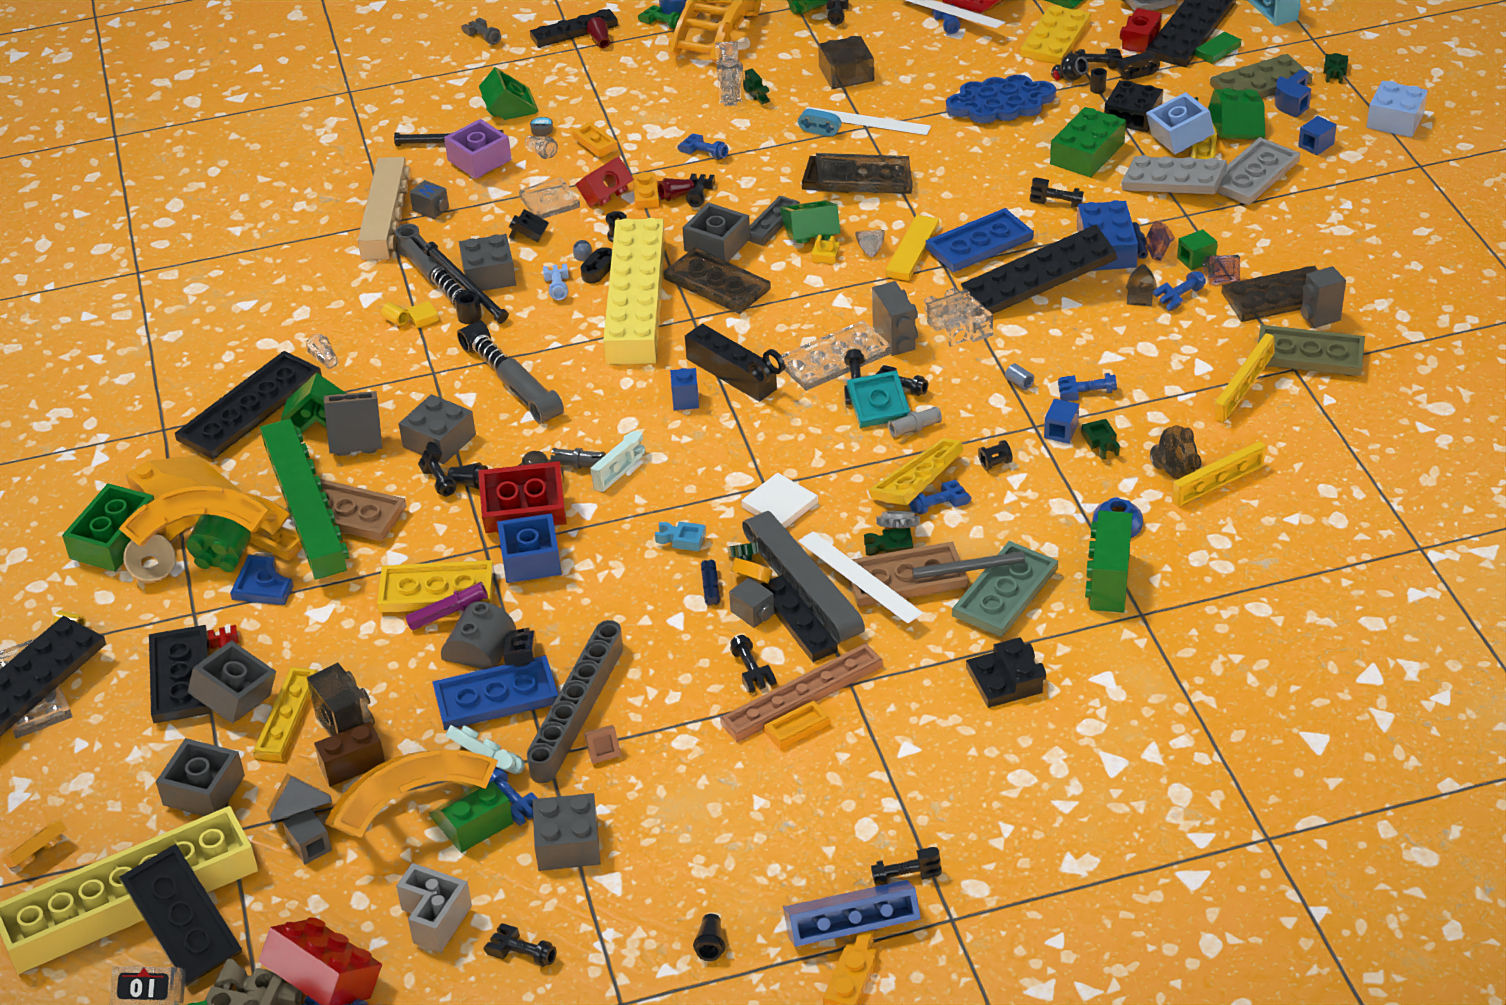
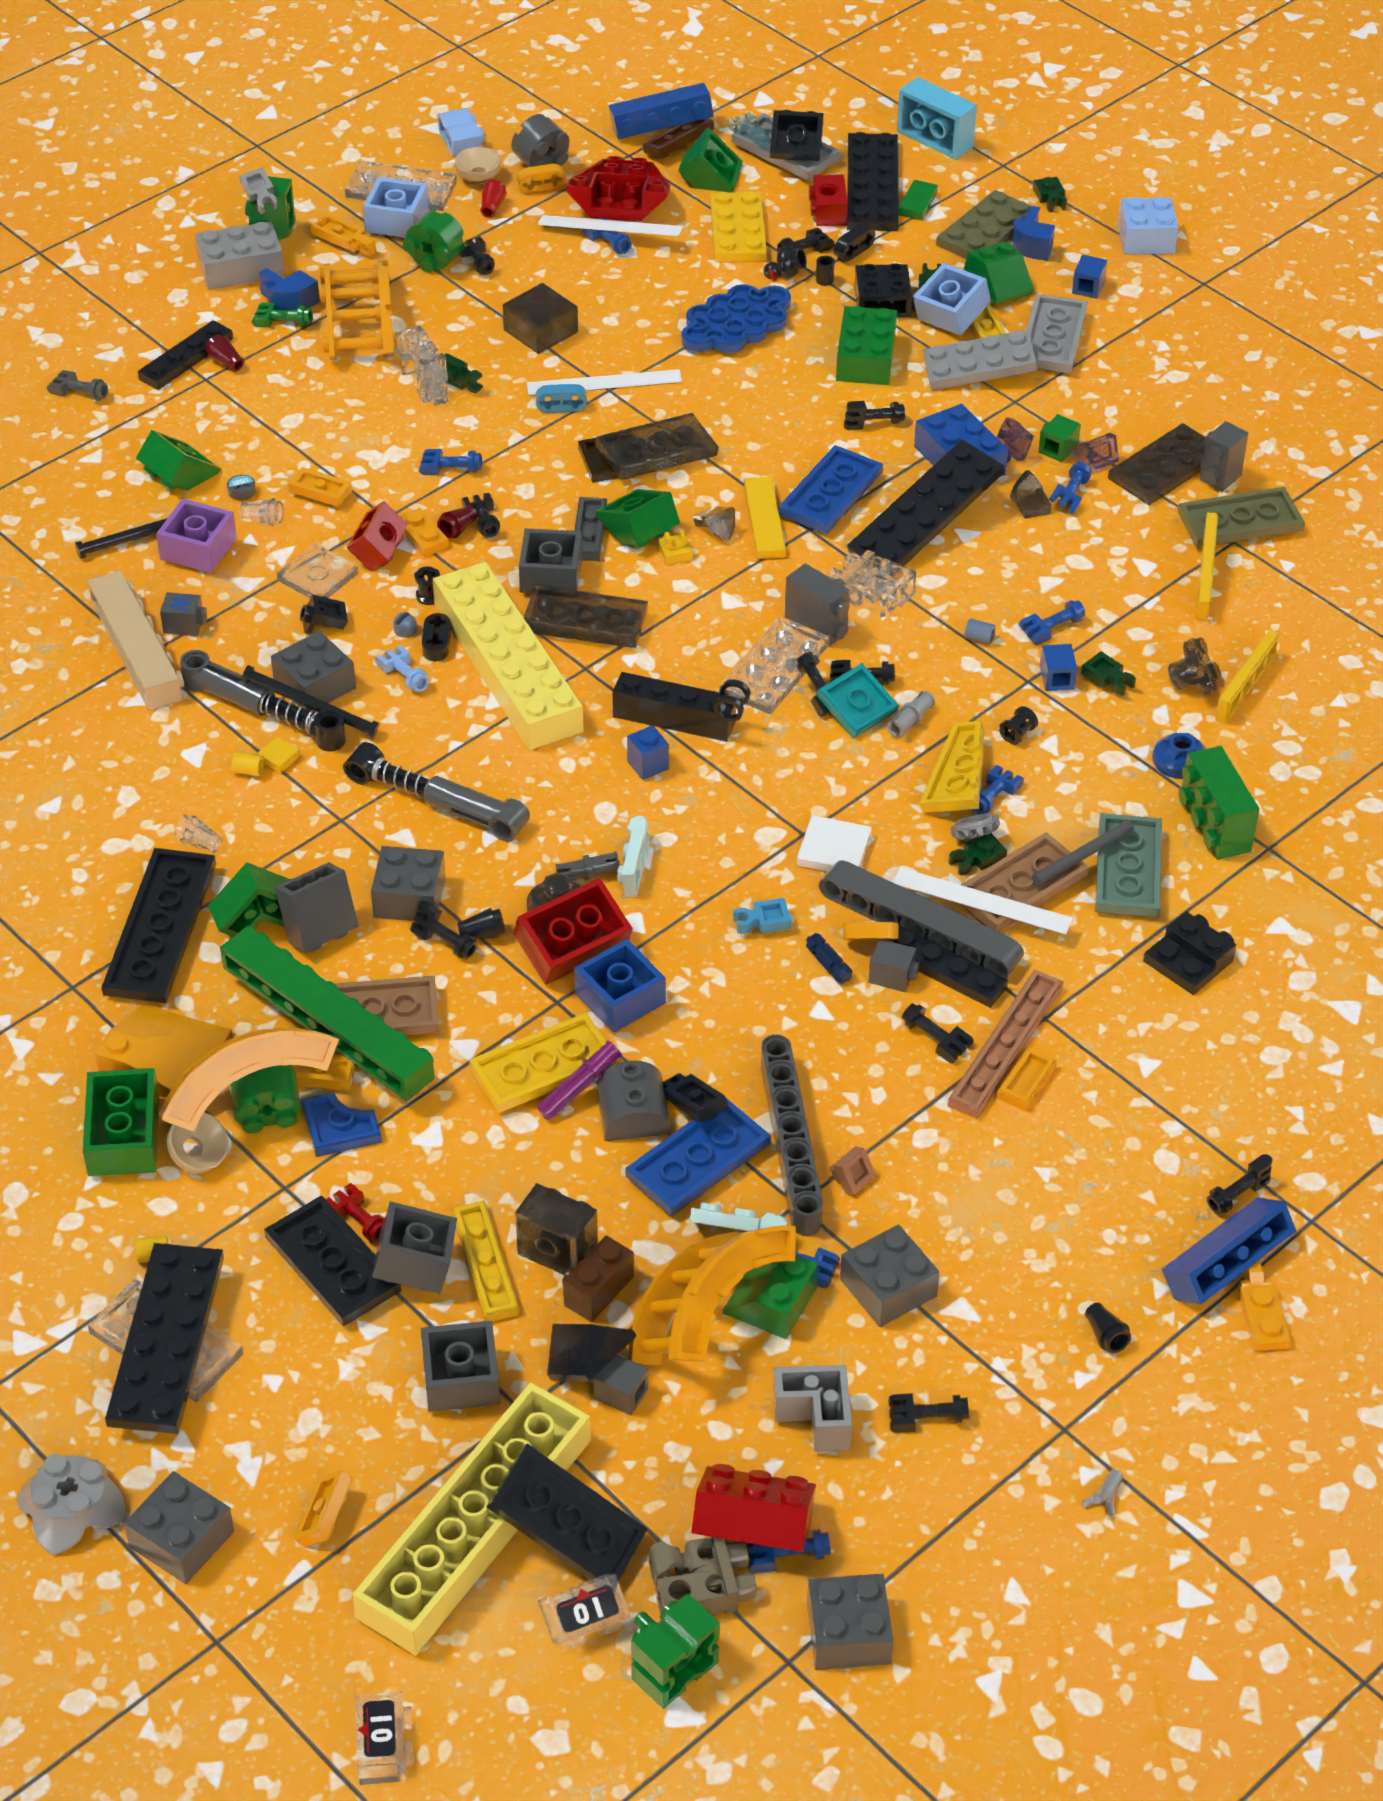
camera: 30 degrees left, 5 degrees up
dark green plate [727,542,759,561] -> none

